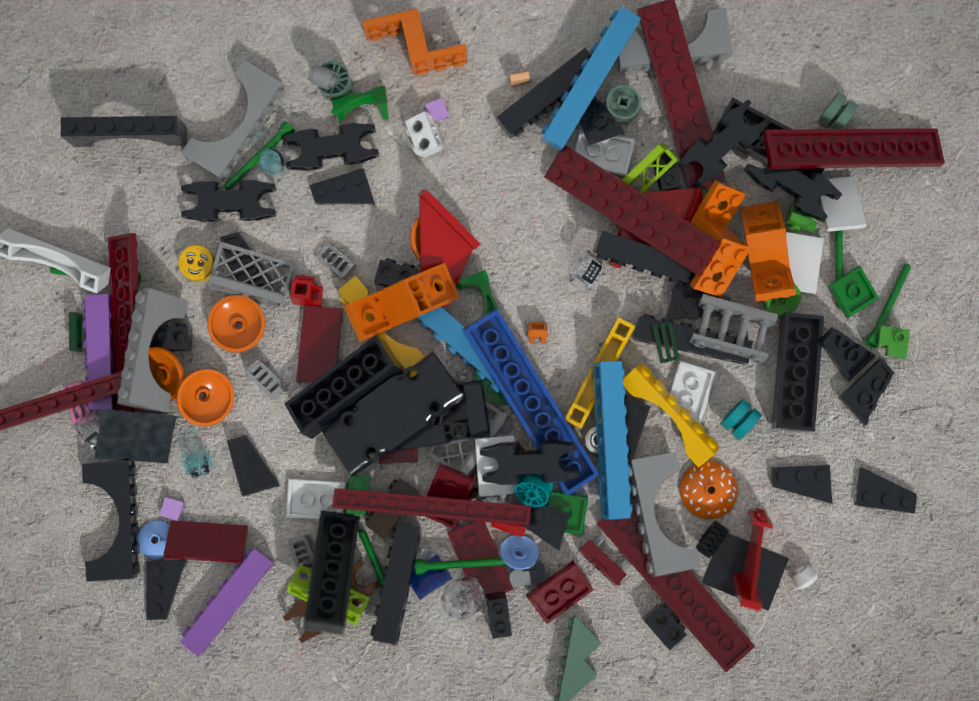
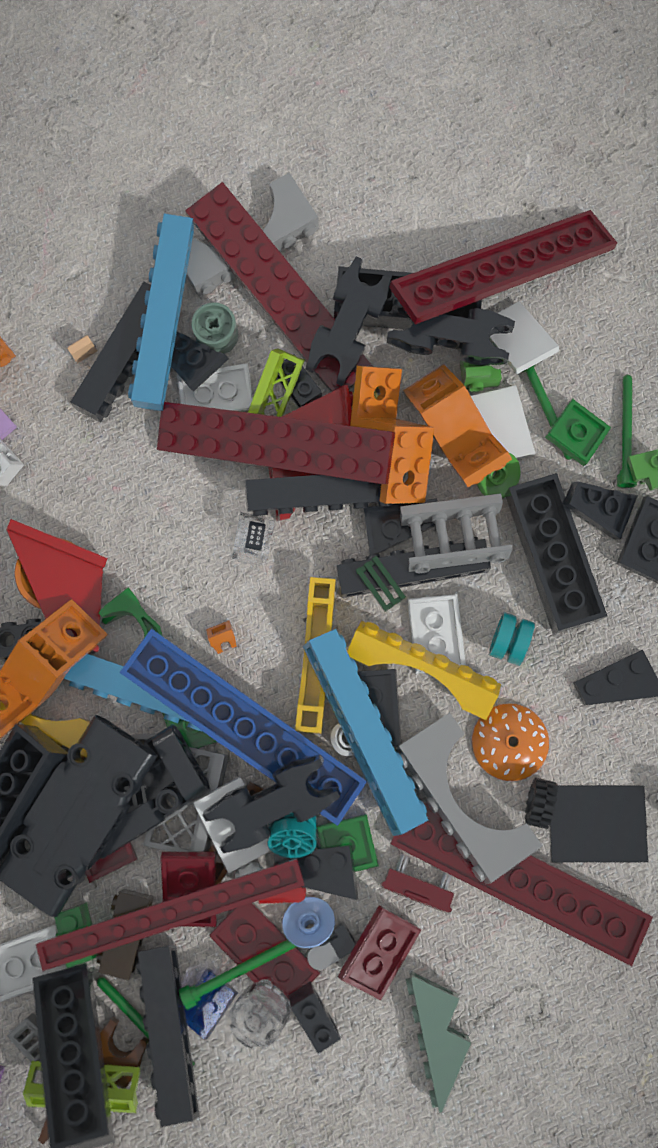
camera: 15 degrees left, 5 degrees down
black brick [642,603,687,650] -> none
red piece [732,509,773,612] -> none
sand green wheel [818,92,859,129] -> none

